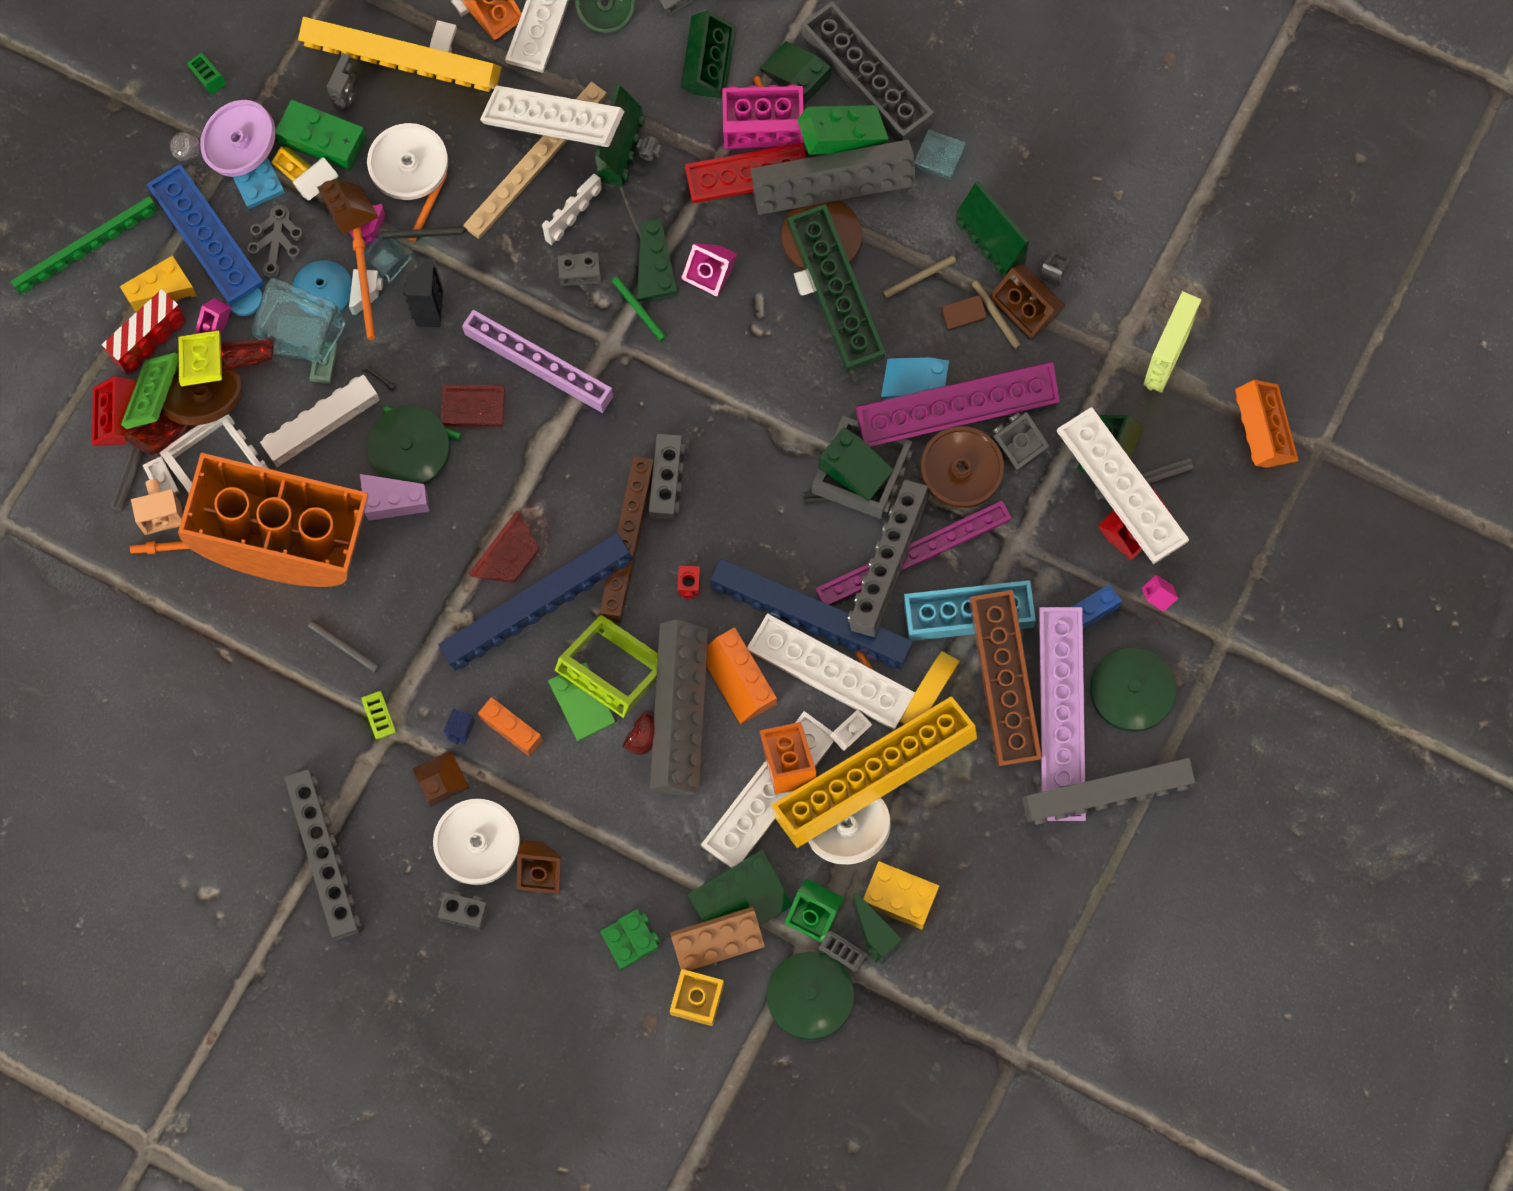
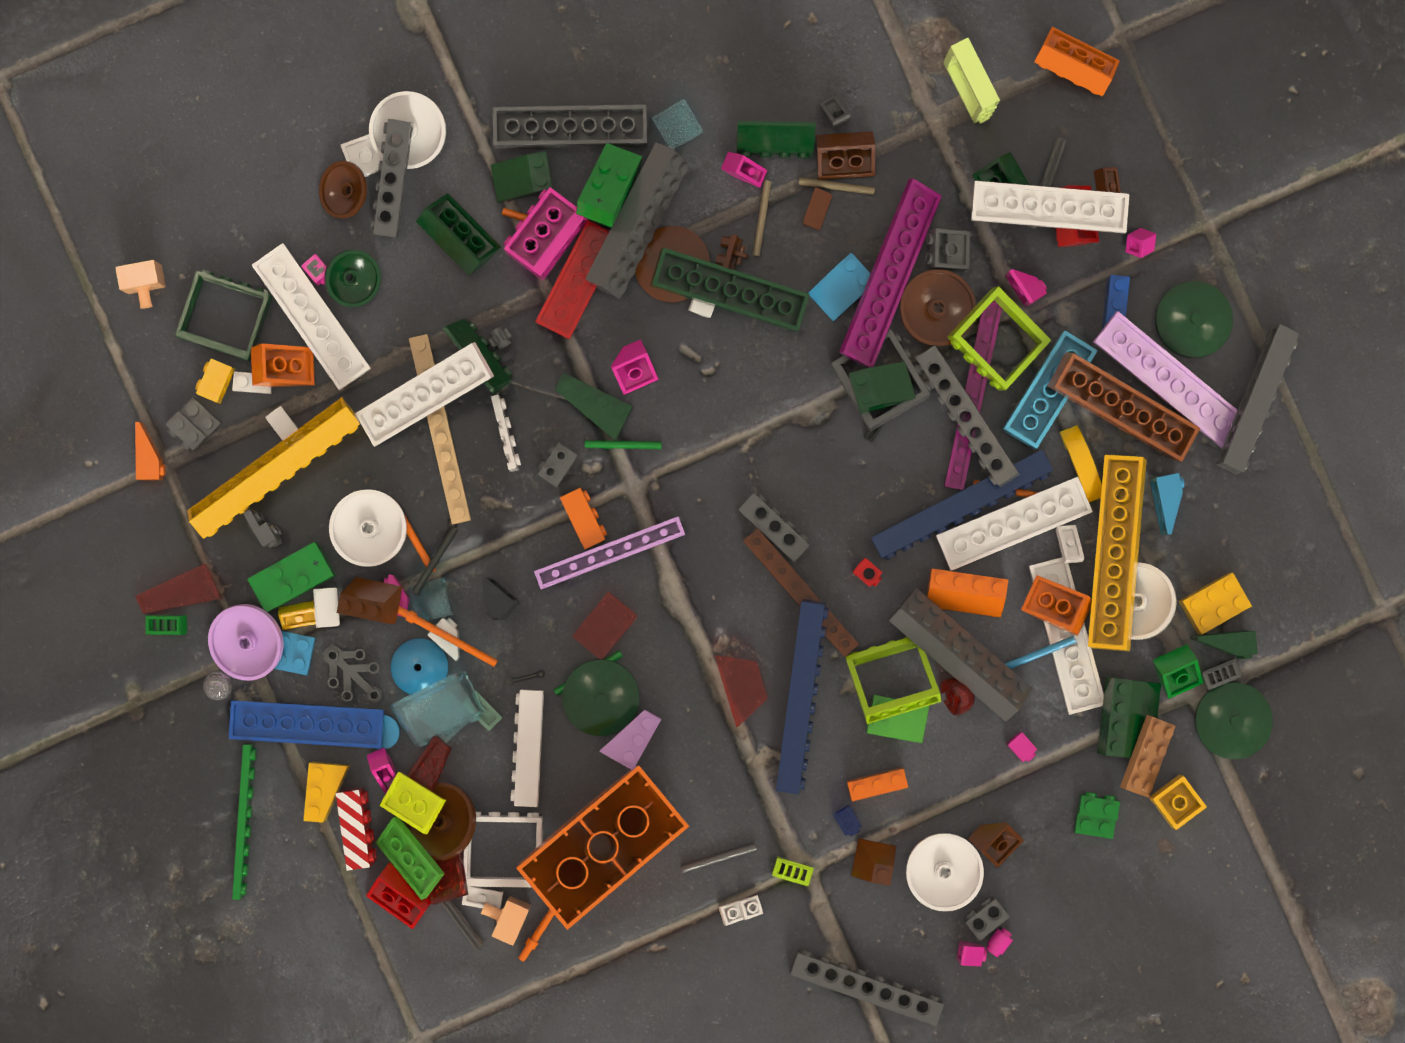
camera: 55 degrees left, 15 degrees up
none -> clear red wing [135,564,222,613]
none -> orange brick [560,488,608,550]
none -> reddish brown hips [715,234,749,270]
none -> white slope [718,895,763,926]
none -> dark pink slope [721,152,768,188]
none -> lime window [947,286,1051,391]
none -> dark pink slope [957,940,987,966]
none -> dark pink brick [986,928,1013,957]
none -> dark pink slope [1005,269,1047,308]
none -> dark azure bar [1005,635,1076,669]
none -> dark pink brick [1006,731,1038,762]
none -> reddish brown slope [1094,167,1121,193]
none -> dark azure slope [1149,473,1184,535]

